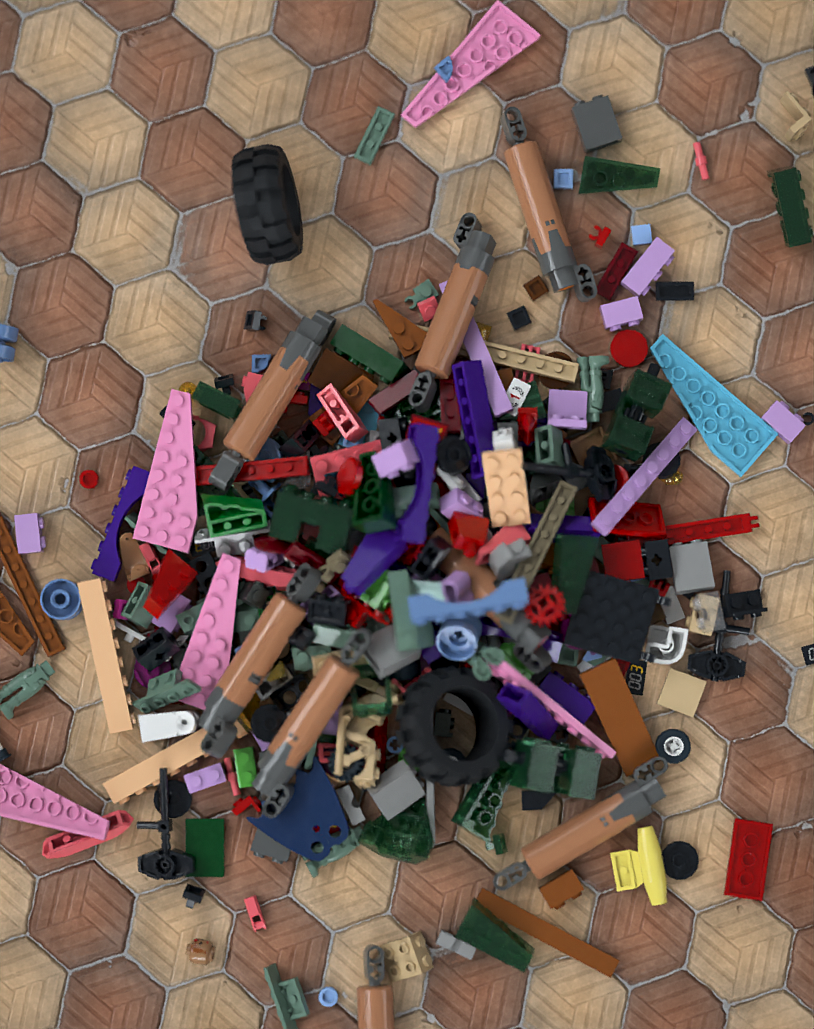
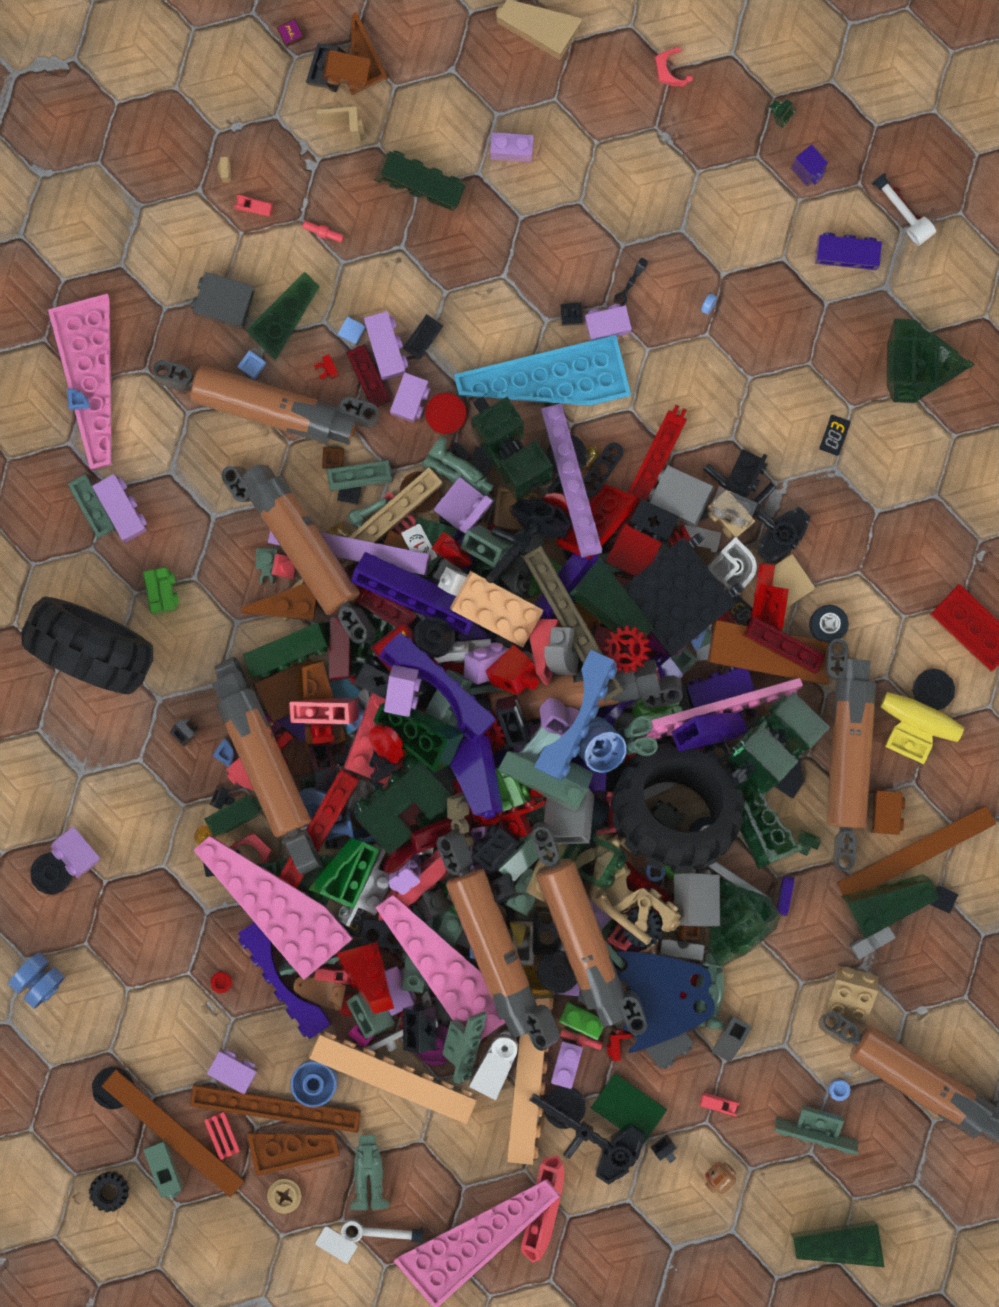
camera: 60 degrees left, 0 degrees up
none -> black tile [30,852,73,895]
none -> lavender brick [51,826,100,879]
none -> lavender brick [92,474,148,543]
none -> bright green brick [143,567,180,615]
none -> tan tile [217,157,231,183]
none -> coral bar [233,195,273,217]
none -> sand green tile [326,460,392,491]
none -> sand green piece [347,498,388,529]
none -> black tile [560,302,583,326]
none -> black beam [583,442,623,497]
none -> reddish brown tile [678,926,701,941]
none -> dark grey slope [711,1015,752,1062]
none -> dark red tile [743,617,825,674]
none -> red bracket [751,563,789,631]
none -> dark purple beam [776,875,794,917]
none -> black tile [929,886,958,914]

